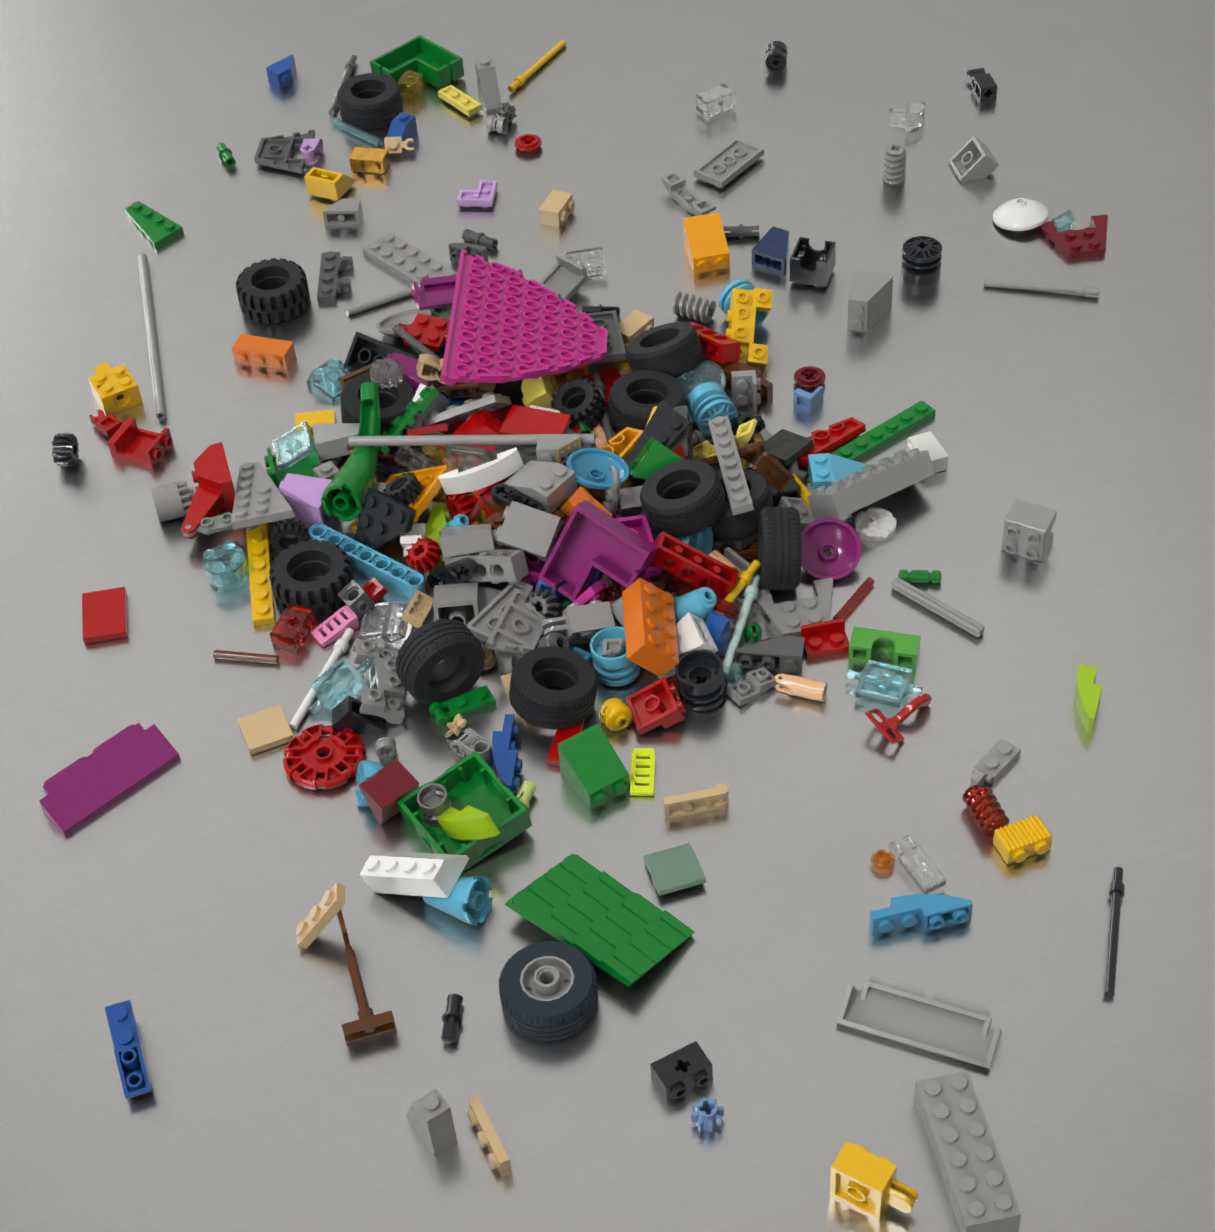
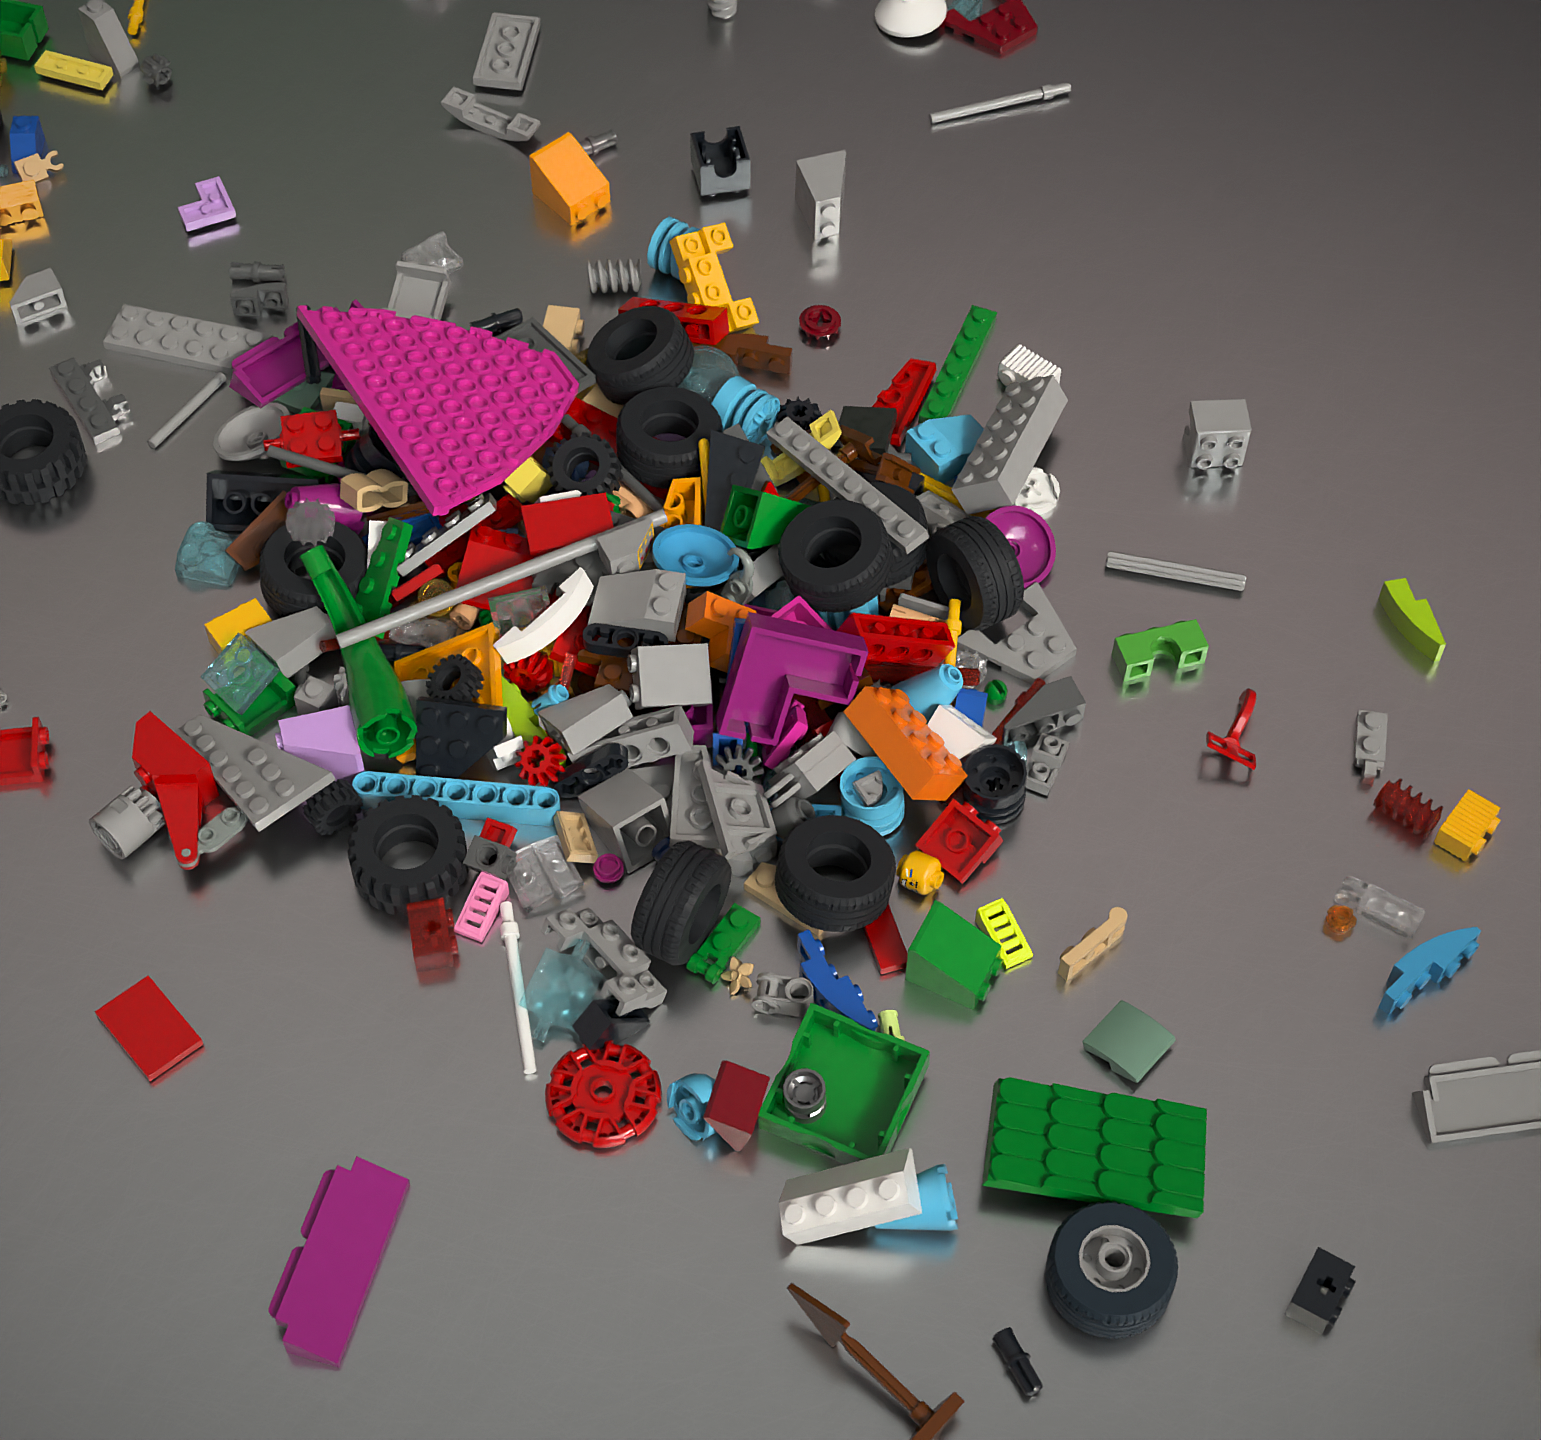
camera: 35 degrees left, 10 degrees up
clear light blue brick [203,541,249,592] -> none
bar [213,650,279,664] -> none
orange brick [232,334,296,371] -> none
tan tile [237,704,294,755] -> none
yellow plate [246,523,275,627] -> none
tan plate [296,883,345,949] -> none
light grey bush [375,737,397,759] -> none
lime slope [436,805,500,840] -> none
light grey wheel [486,115,508,134] -> none
red gear [514,134,542,153] -> none
tan brick [538,190,575,228] -> none
medium blue gear [691,1097,724,1132] -> none
light aqua bar [723,574,761,678] -> none
light grey bracket [731,370,761,412] -> none
dark blue slope [752,226,789,275] -> none
light nougat piece [775,674,828,702] -> none
medium blue panel [793,386,824,414] -> none
red bracket [800,618,849,660] -> none
clear red piece [833,577,874,620] -> none
clear light blue plate [845,660,923,708] -> none
green axle [898,570,941,583] -> none
black wheel [901,236,942,286] -> none

